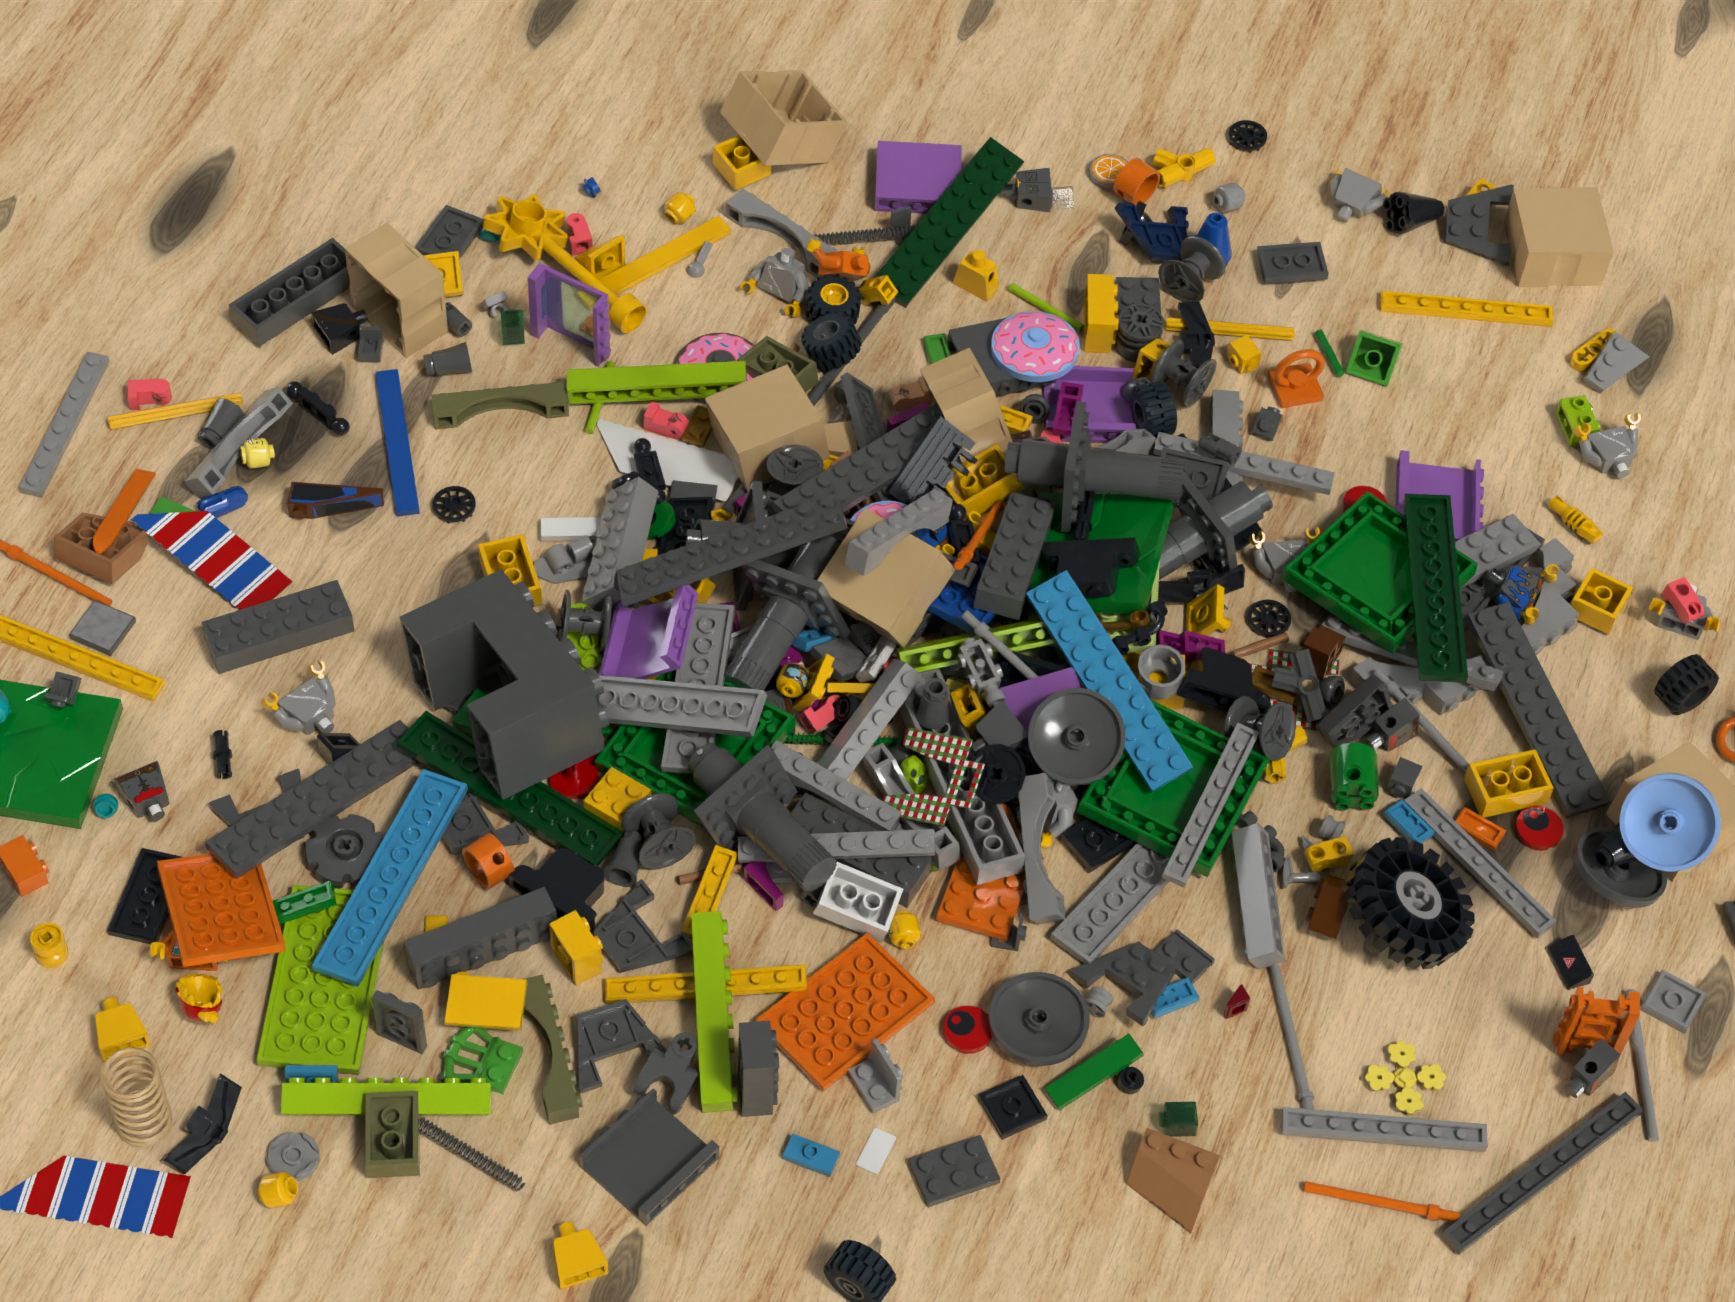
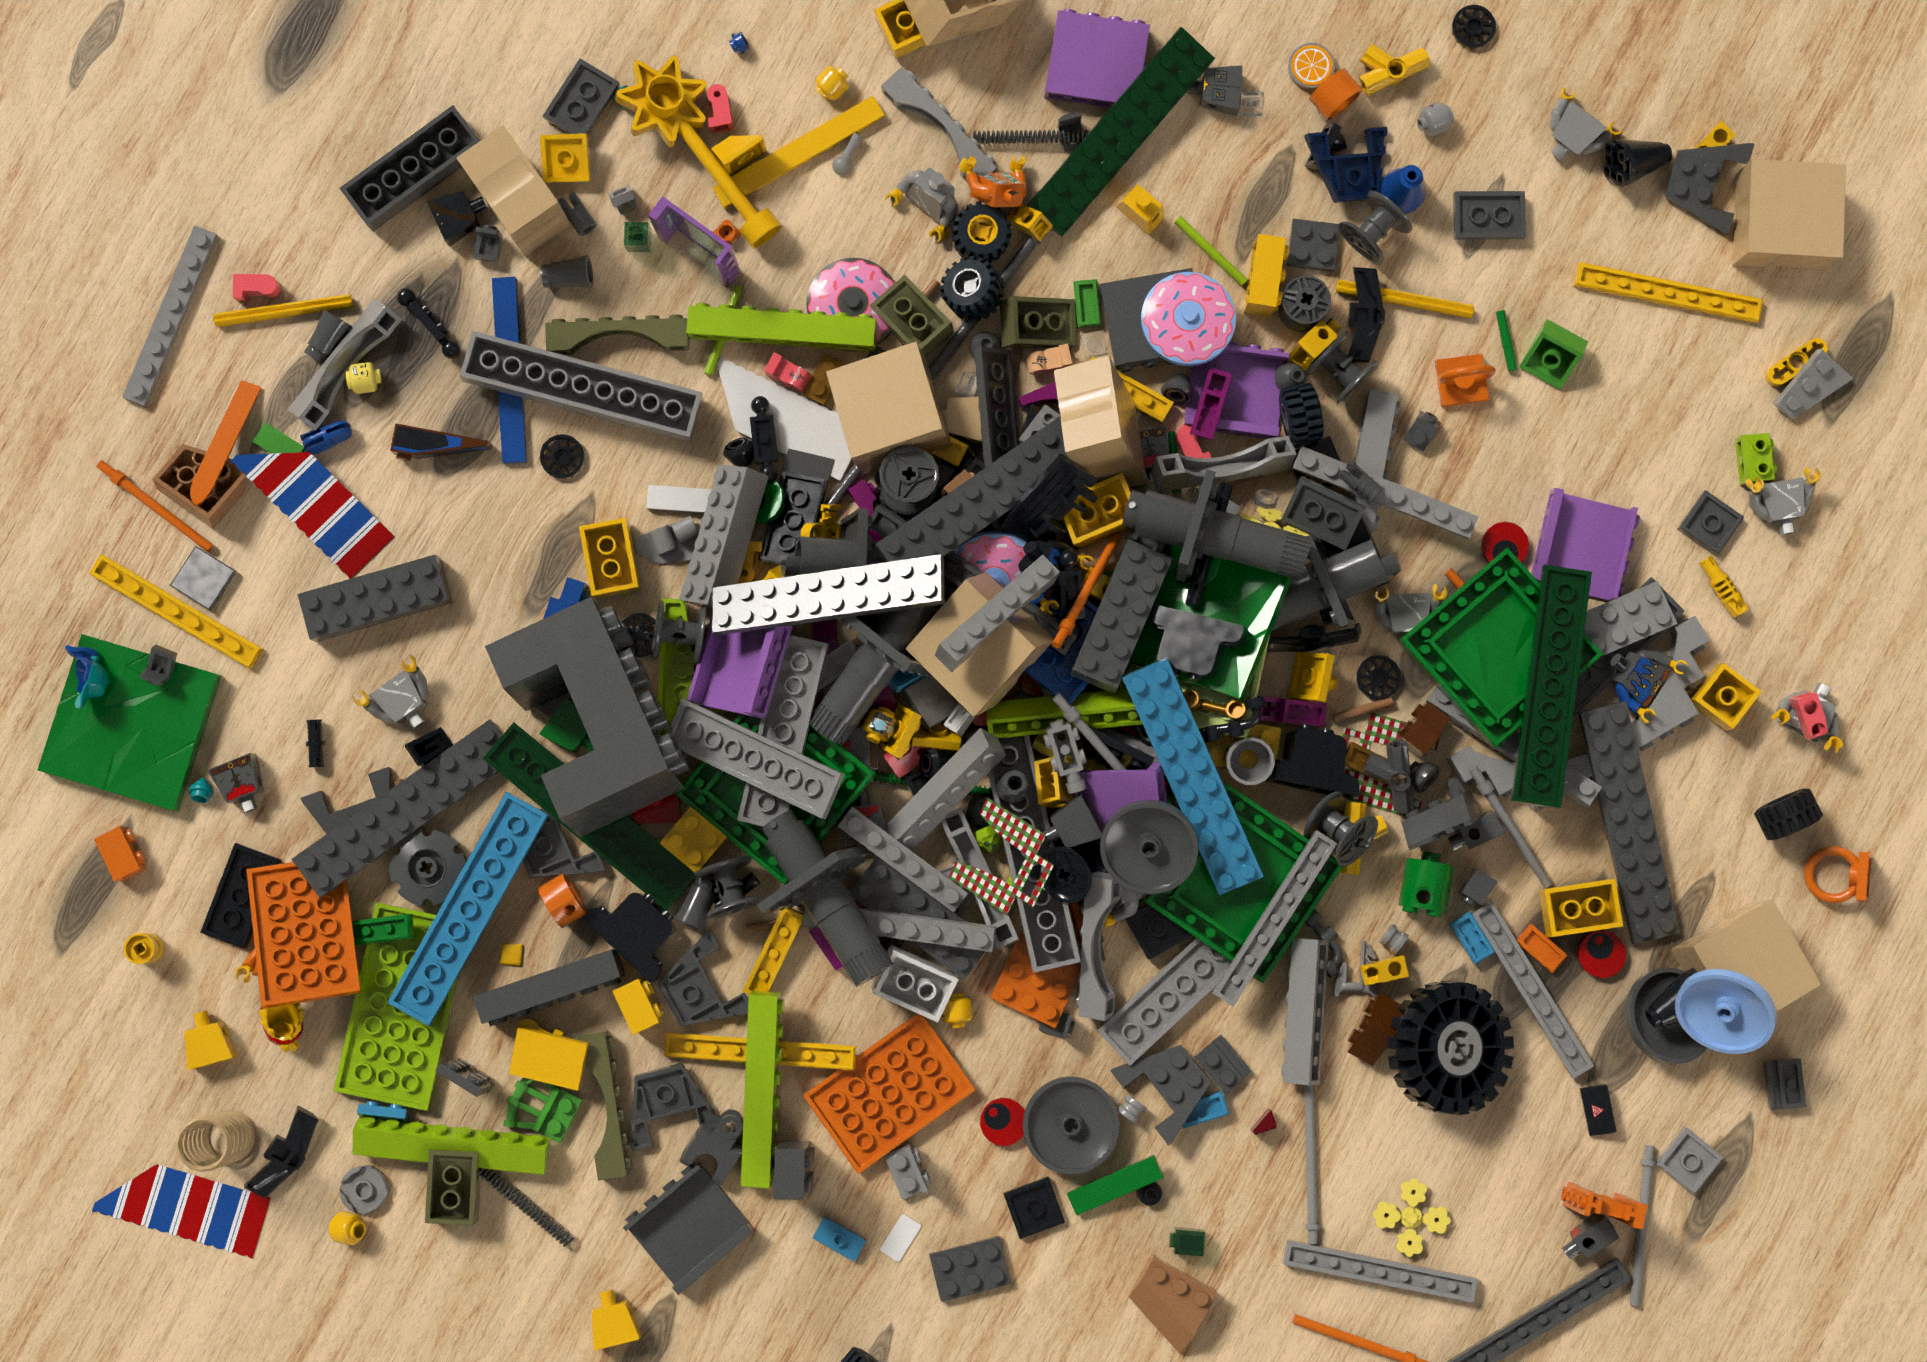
camera: 10 degrees right, 30 degrees up
yellow brick [1226,335,1262,374] -> none
none -> light grey brick [460,331,703,443]
none -> olive slope [1000,296,1077,348]
none -> dark grey tile [1677,490,1744,556]

